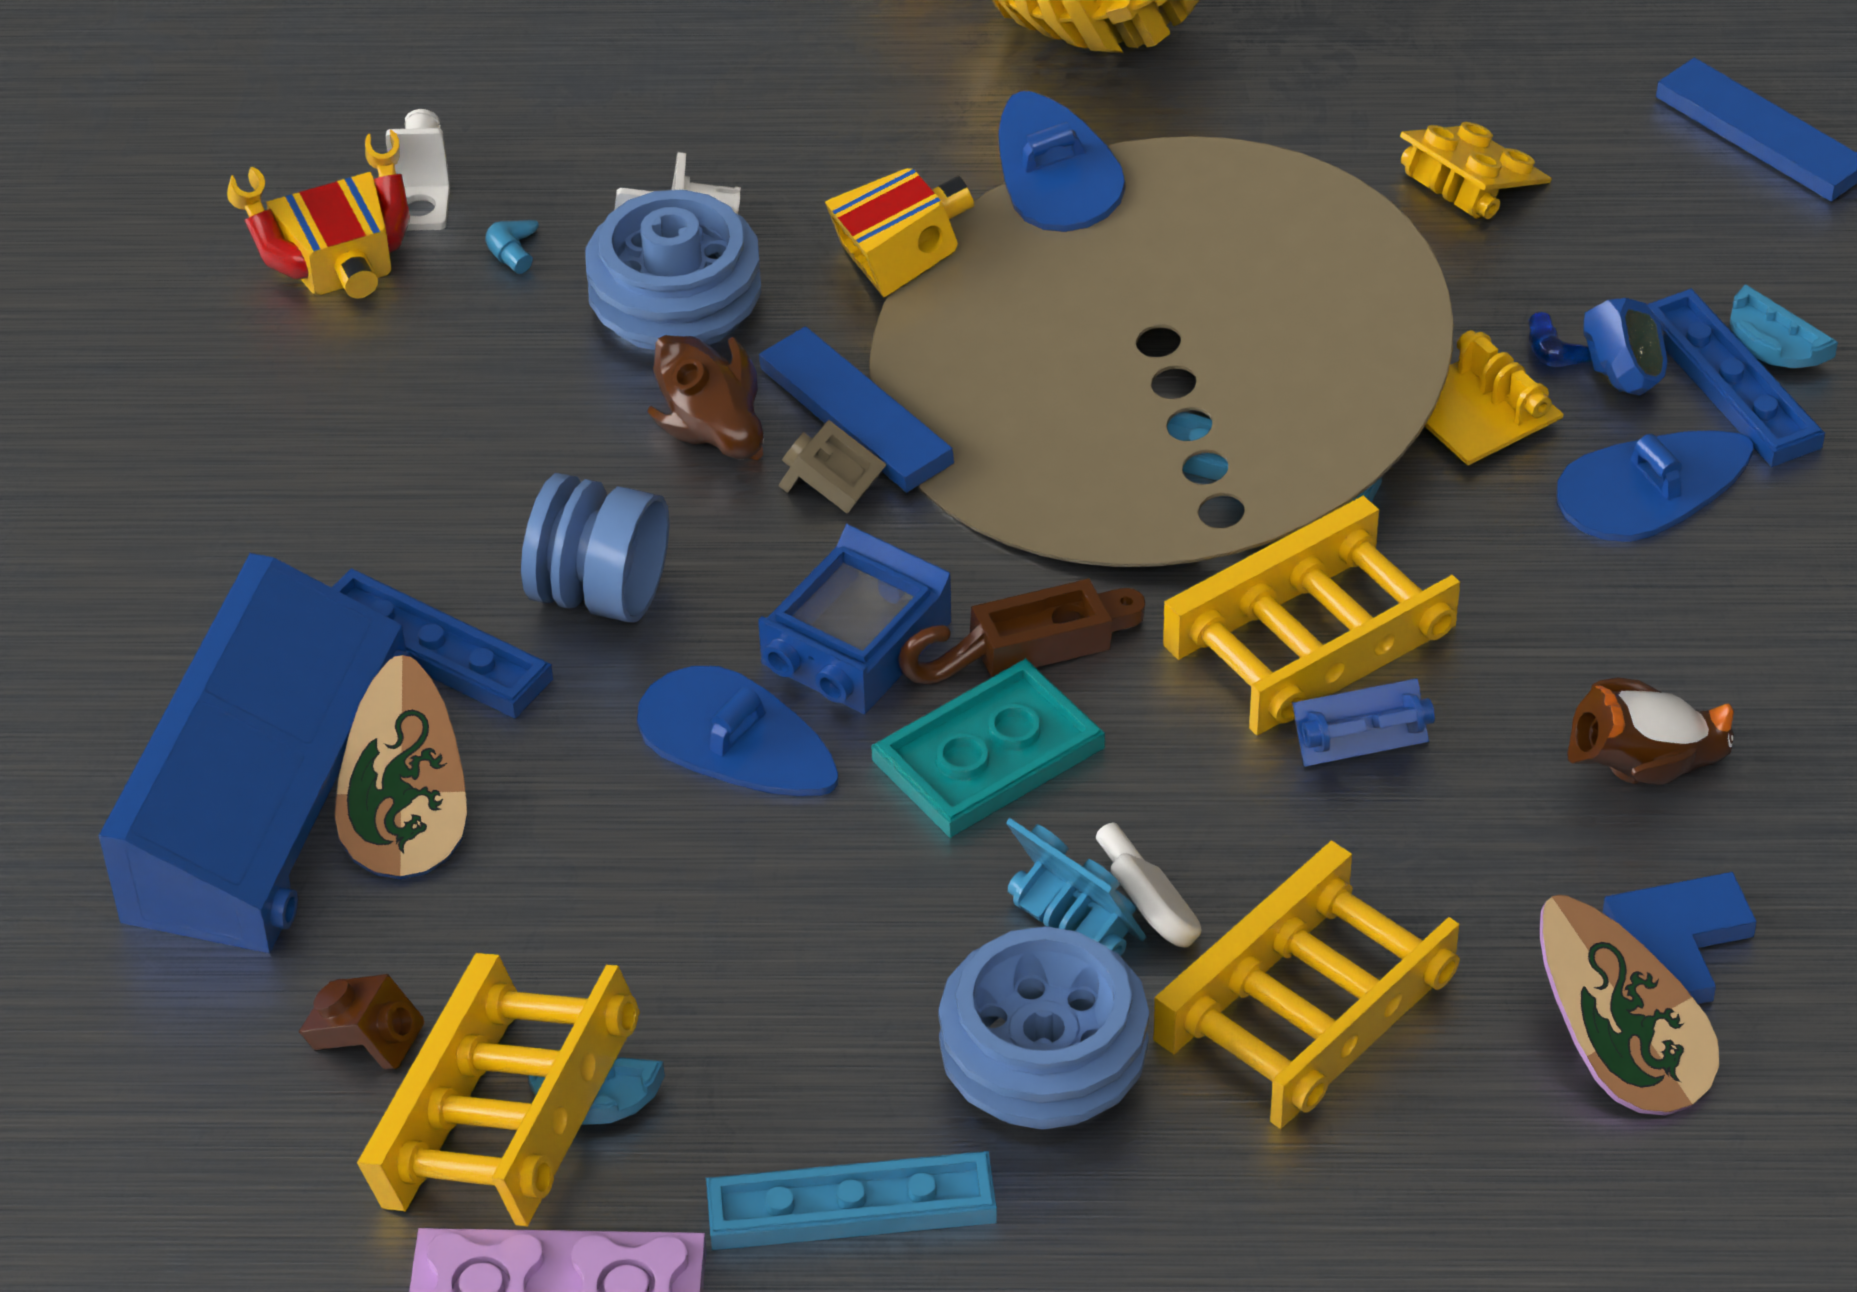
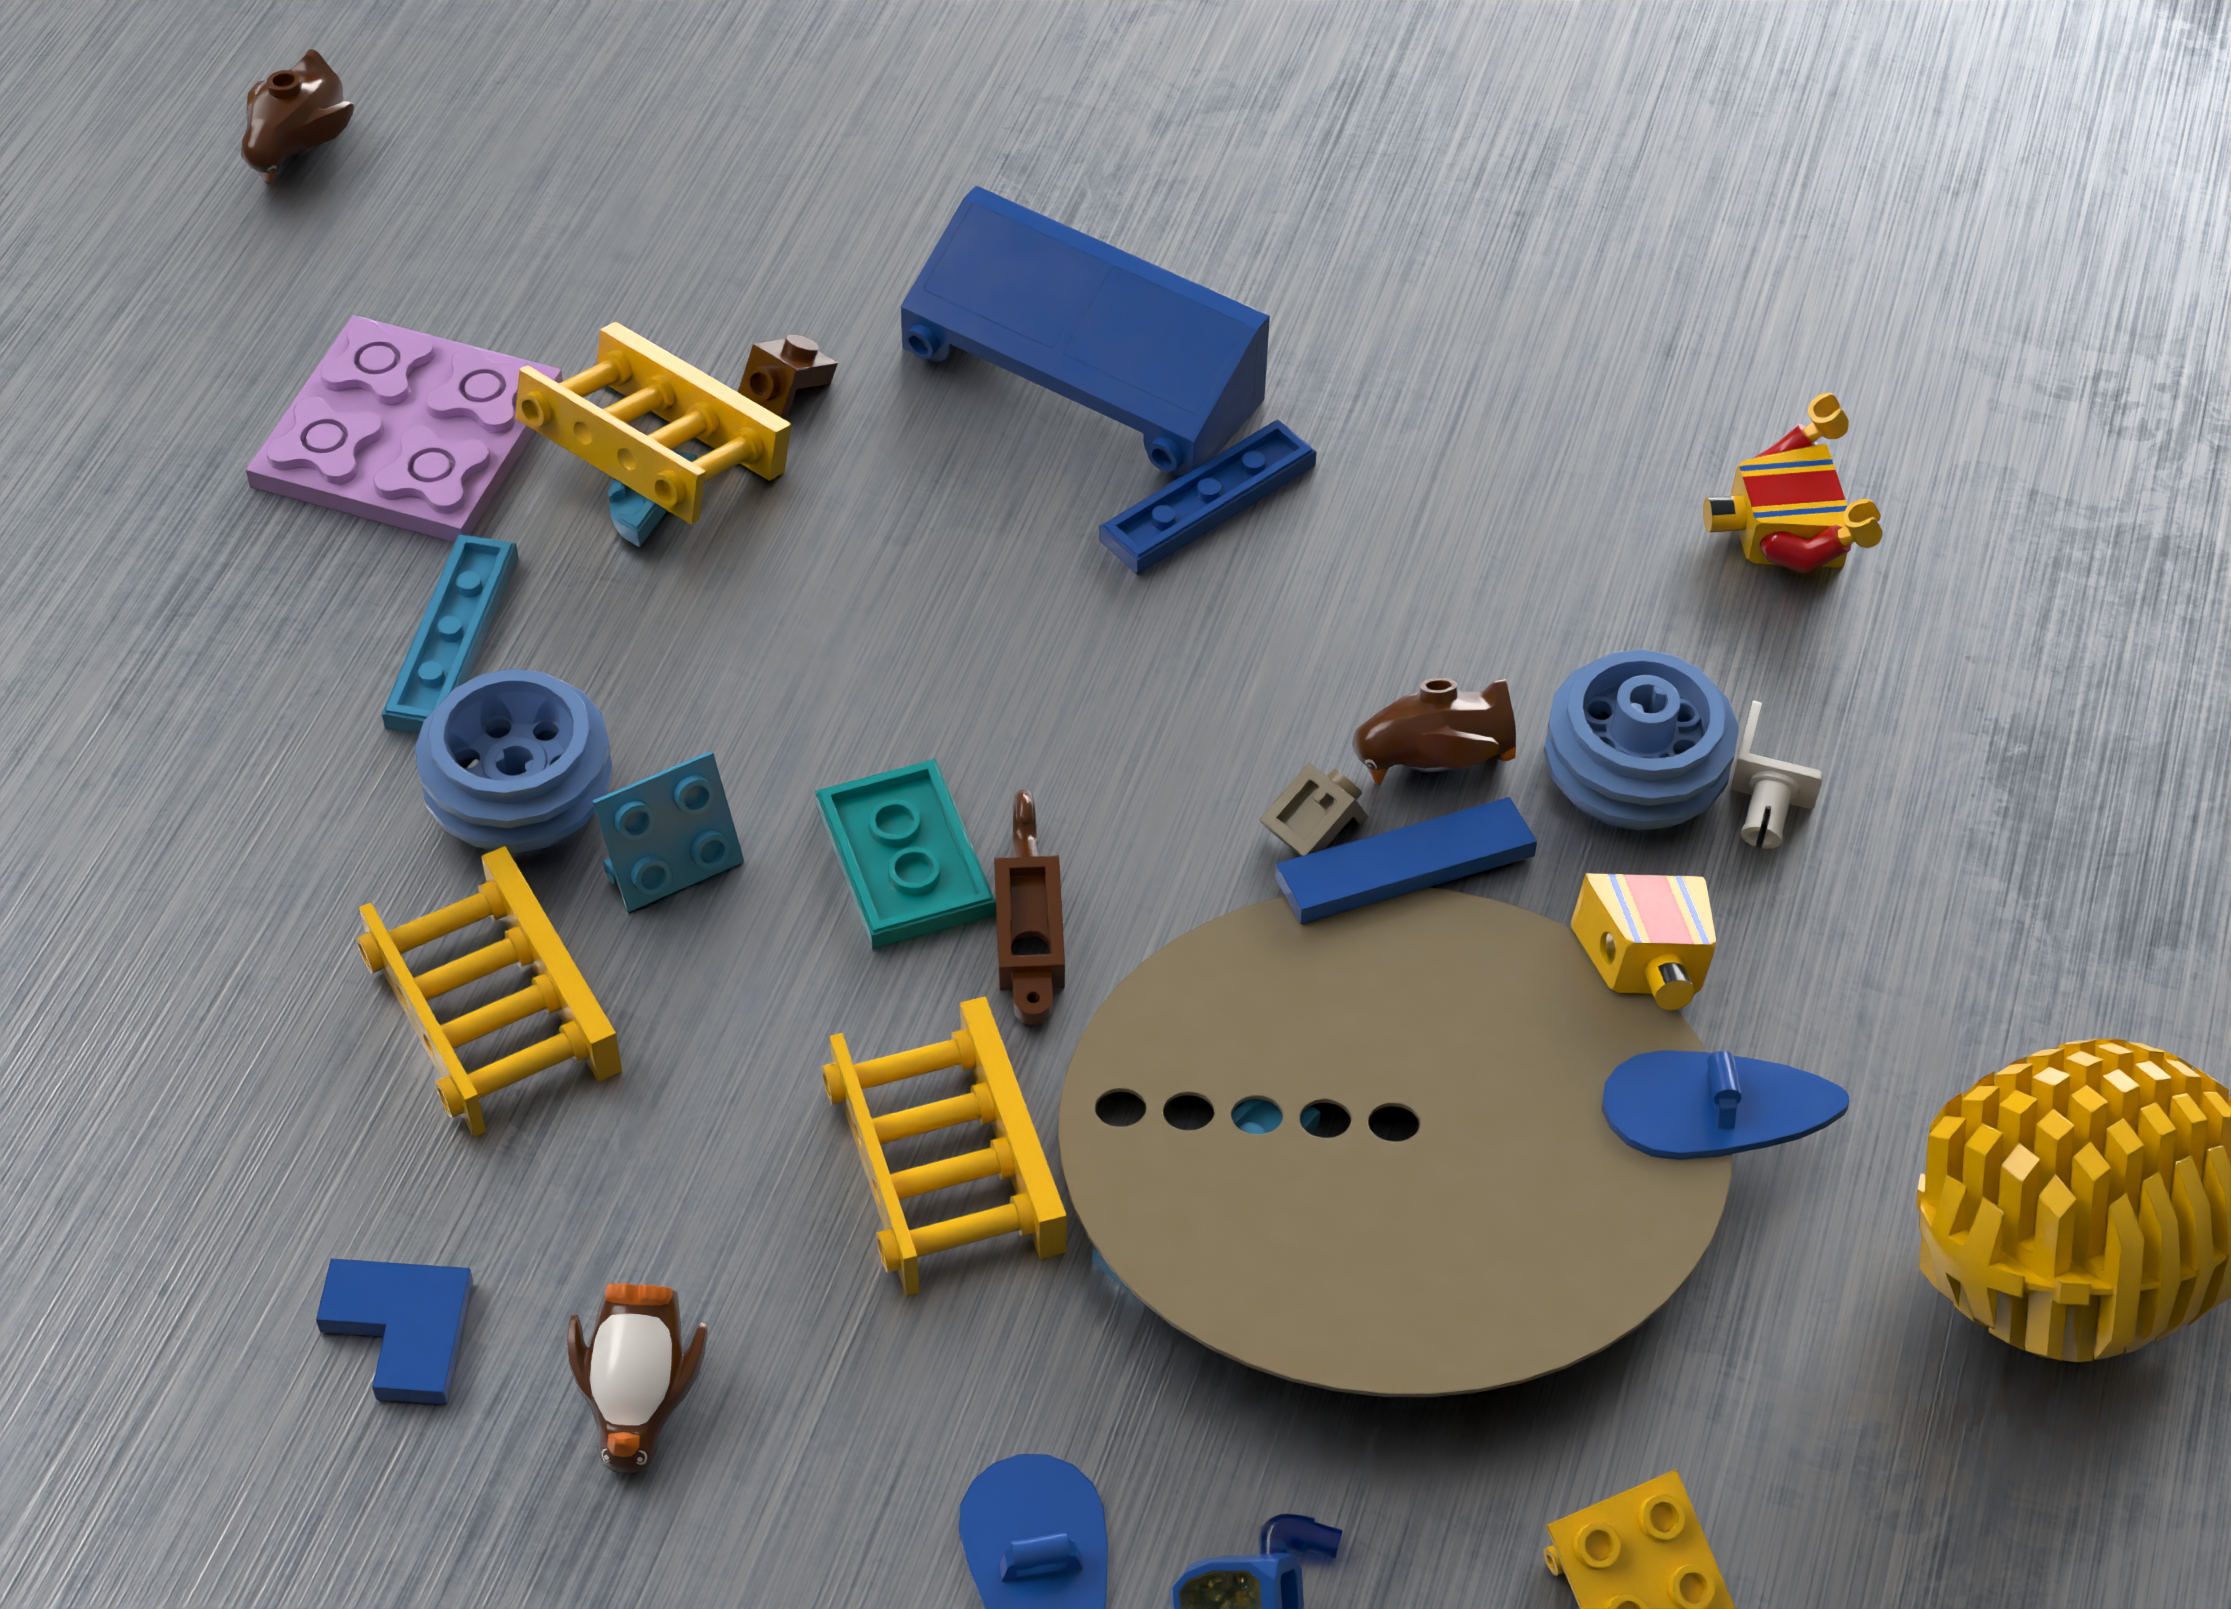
camera: 105 degrees right, 5 degrees up
shield [335,655,468,880] -> none
white bracket [386,109,451,231] -> none
dark azure animal [486,220,539,274] -> none
medium blue wheel [521,473,670,622] -> none
blue shield [637,666,838,796] -> none
blue window [758,523,952,715] -> none
white piece [1096,822,1202,948] -> none
blue hinge [1292,678,1435,767] -> none
yellow hinge [1425,330,1564,466] -> none
shield [1540,895,1719,1116] -> none

